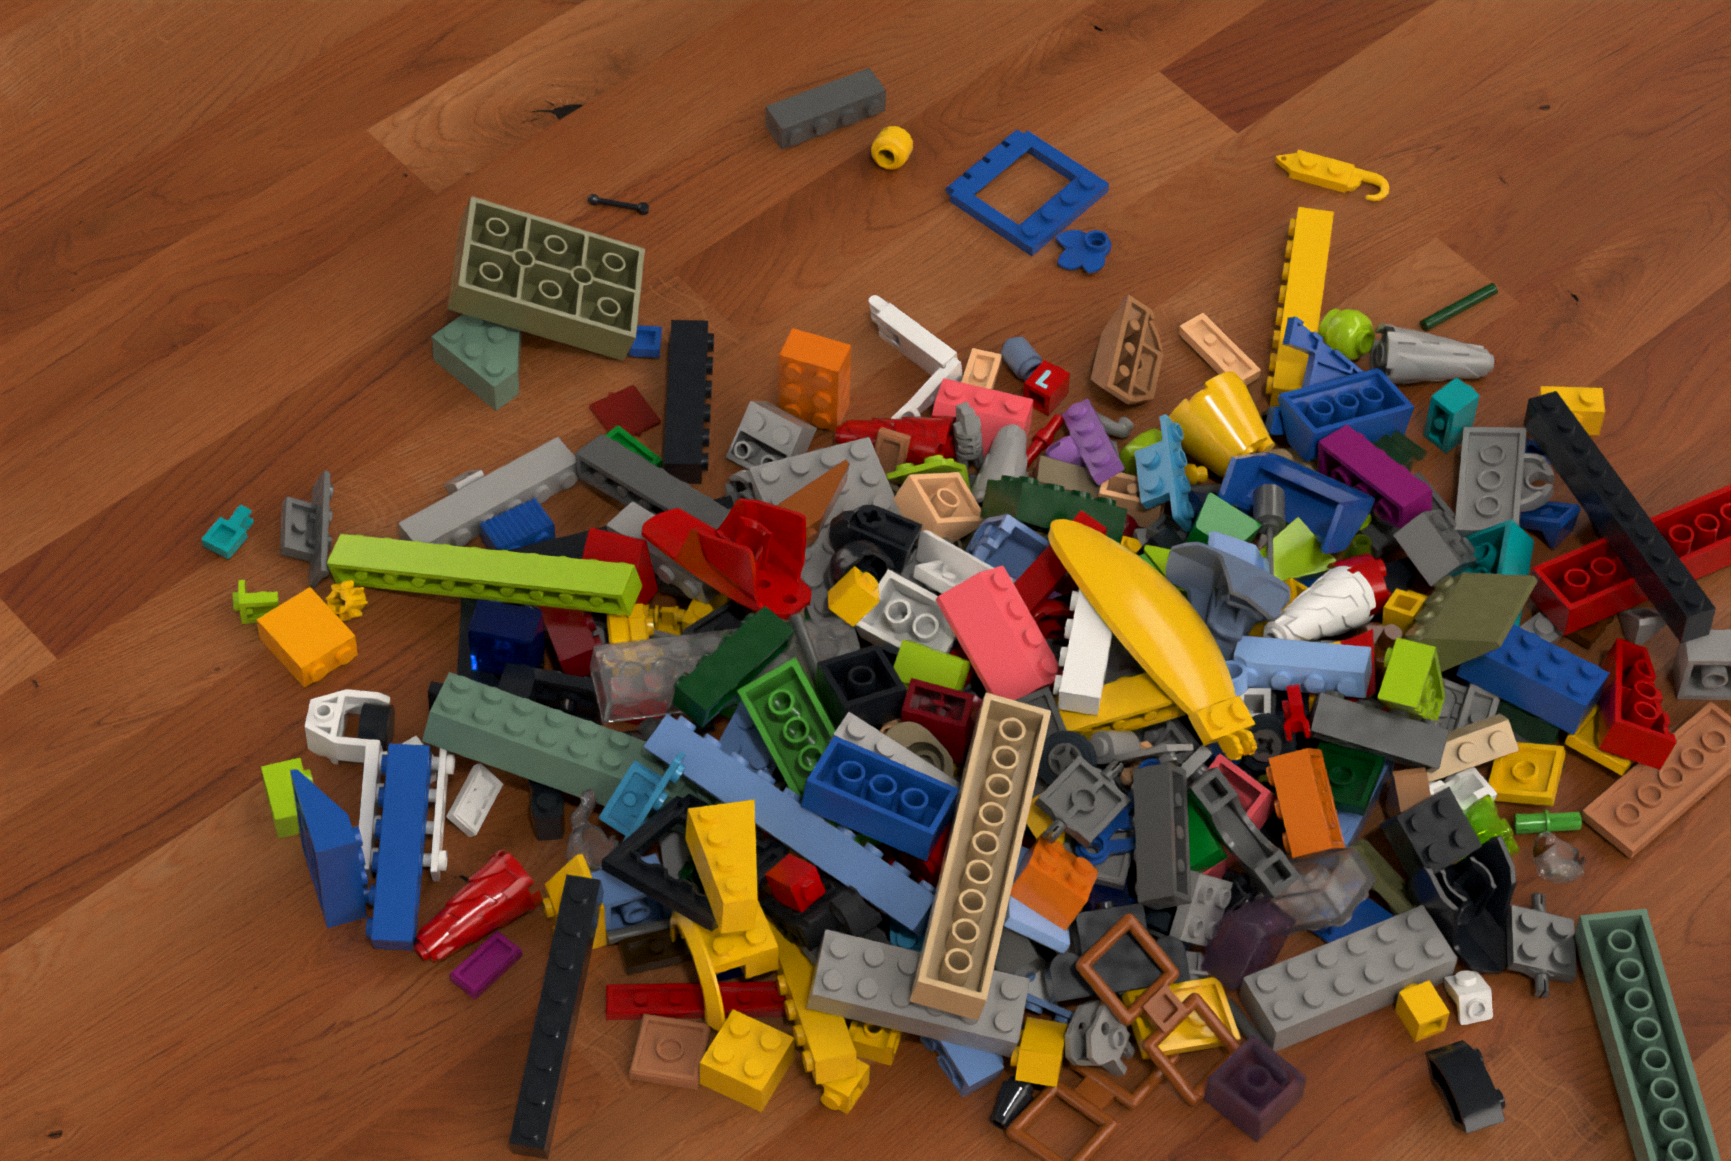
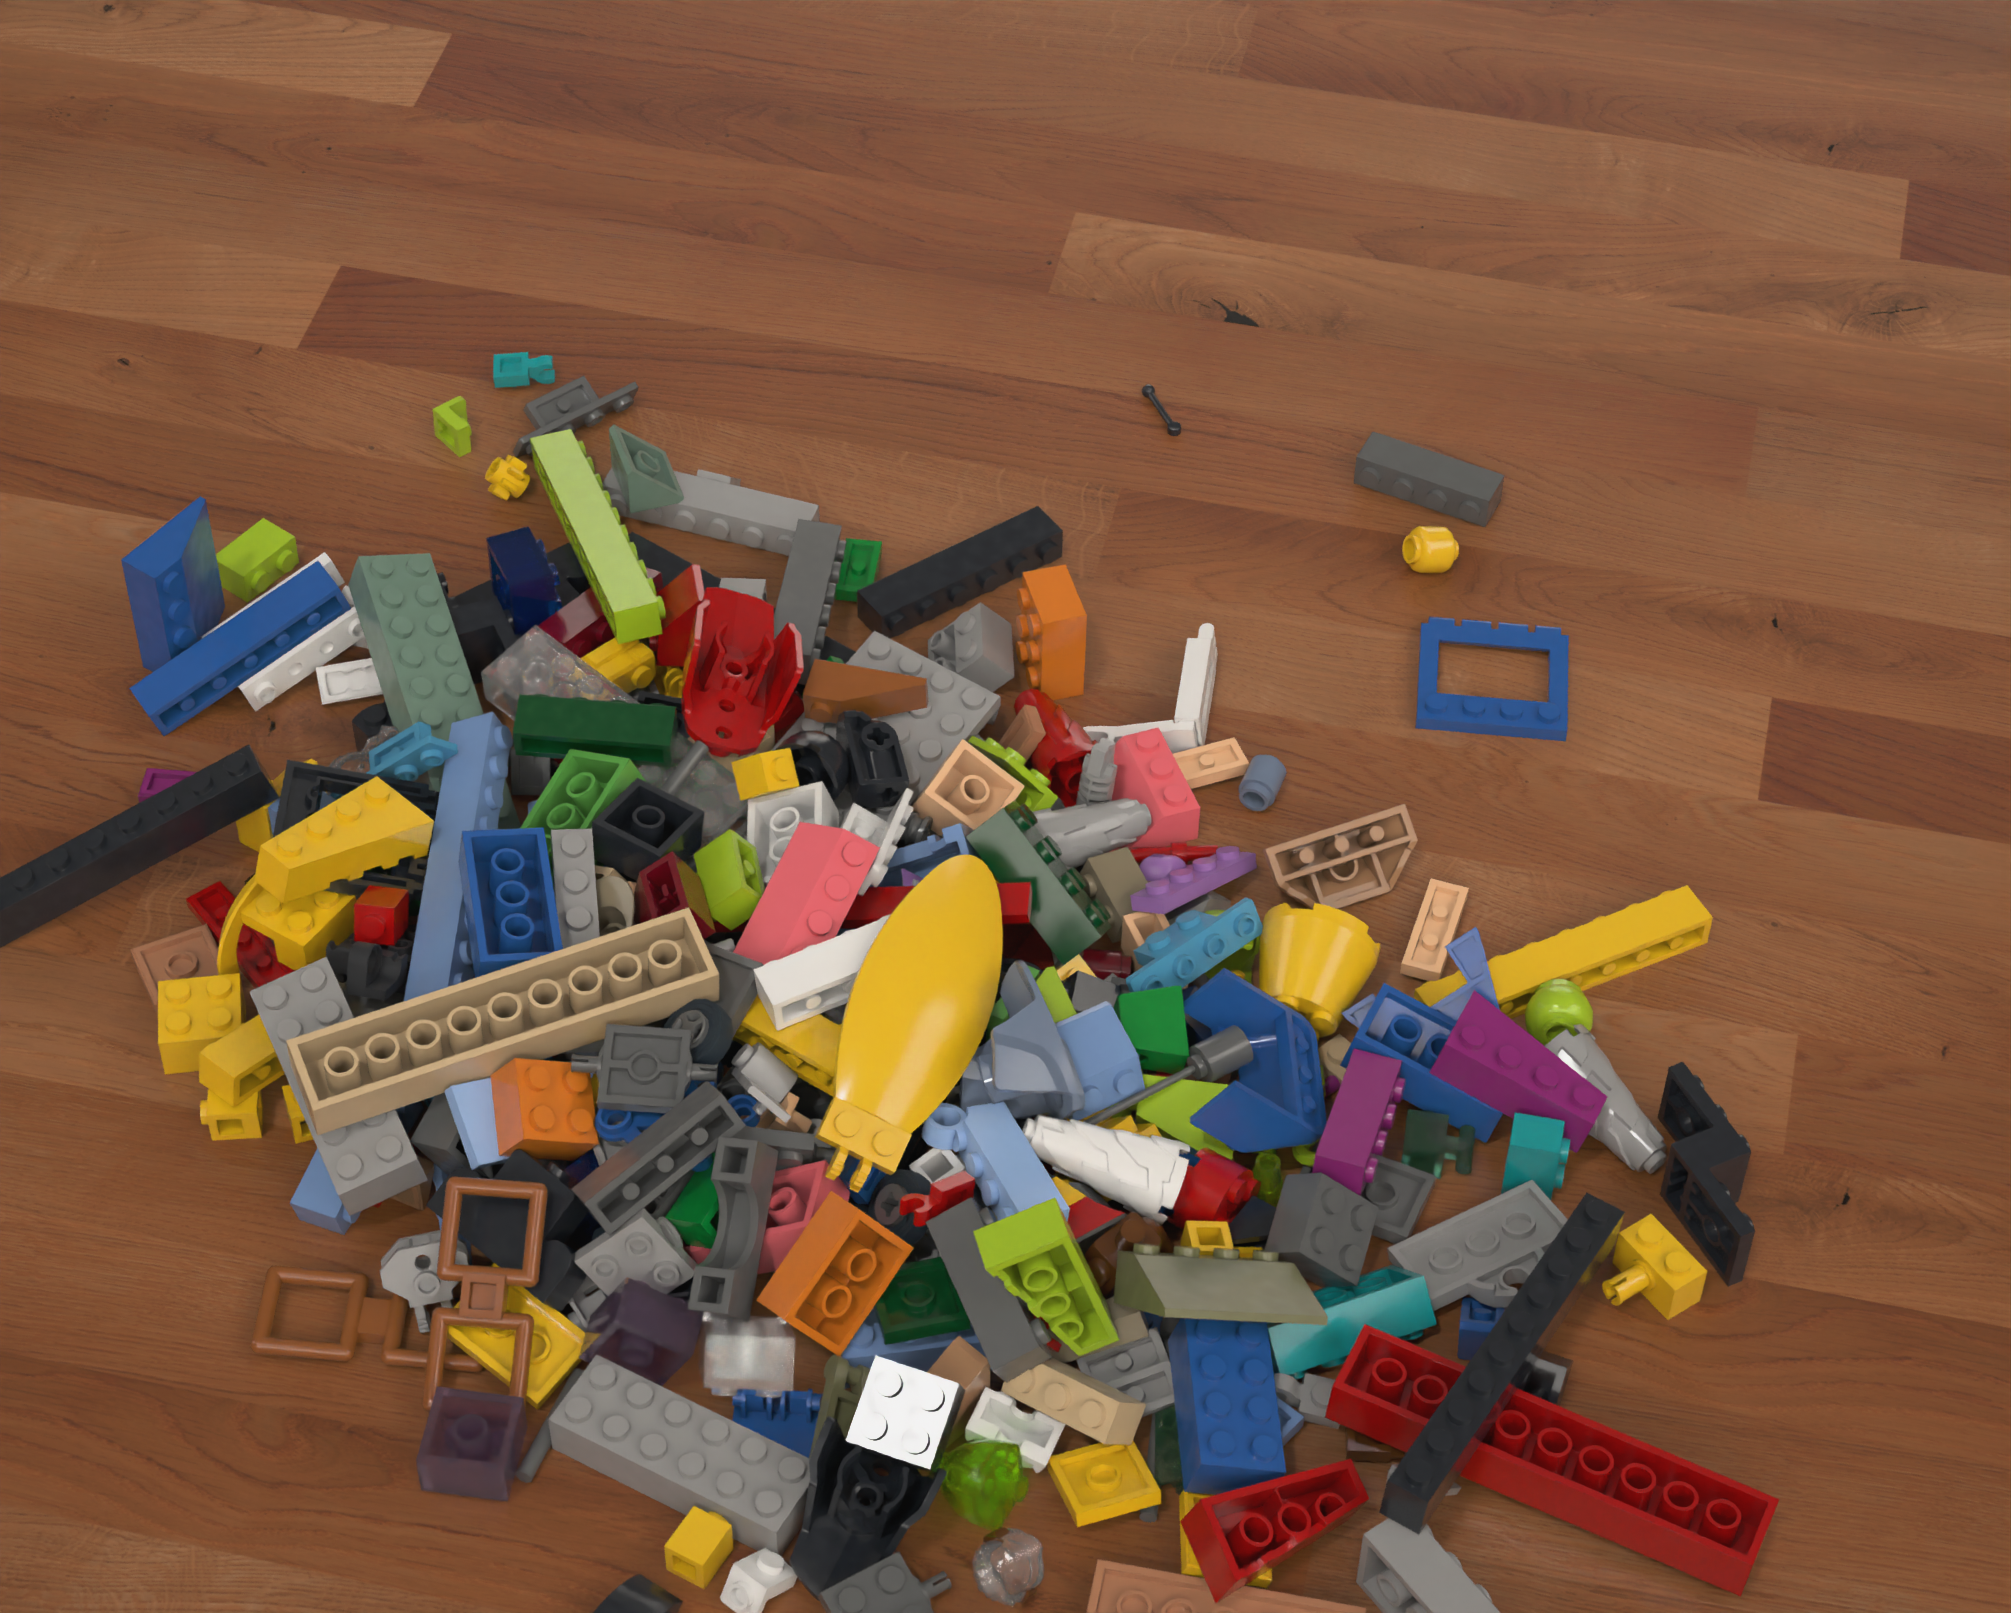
camera: 55 degrees right, 5 degrees down
light orange brick [256,587,358,688] -> none
white piece [305,689,395,765] -> none
red cone [413,848,543,963] -> none
sand green brick [431,314,522,411] -> none
olive brick [447,196,645,361] -> none
blue brick [480,498,555,550] -> none
clear red piece [589,385,661,437] -> none
blue plate [629,325,662,358] -> none
black cone [989,1076,1034,1130] -> none
yellow brick [1010,1017,1068,1087] -> none
red brick [1023,360,1070,416] -> none
blue plate [1056,230,1111,274] -> none
light grey arm [1097,412,1134,439] -> none
yellow plate [1275,150,1390,202] -> none
dark green bar [1420,283,1498,331] -> none
bright green axle [1513,809,1582,836] -> none
none -> sand green slope [609,424,684,514]
none -> magenta wedge [1429,990,1607,1153]
none -> black bracket [1658,1062,1755,1287]

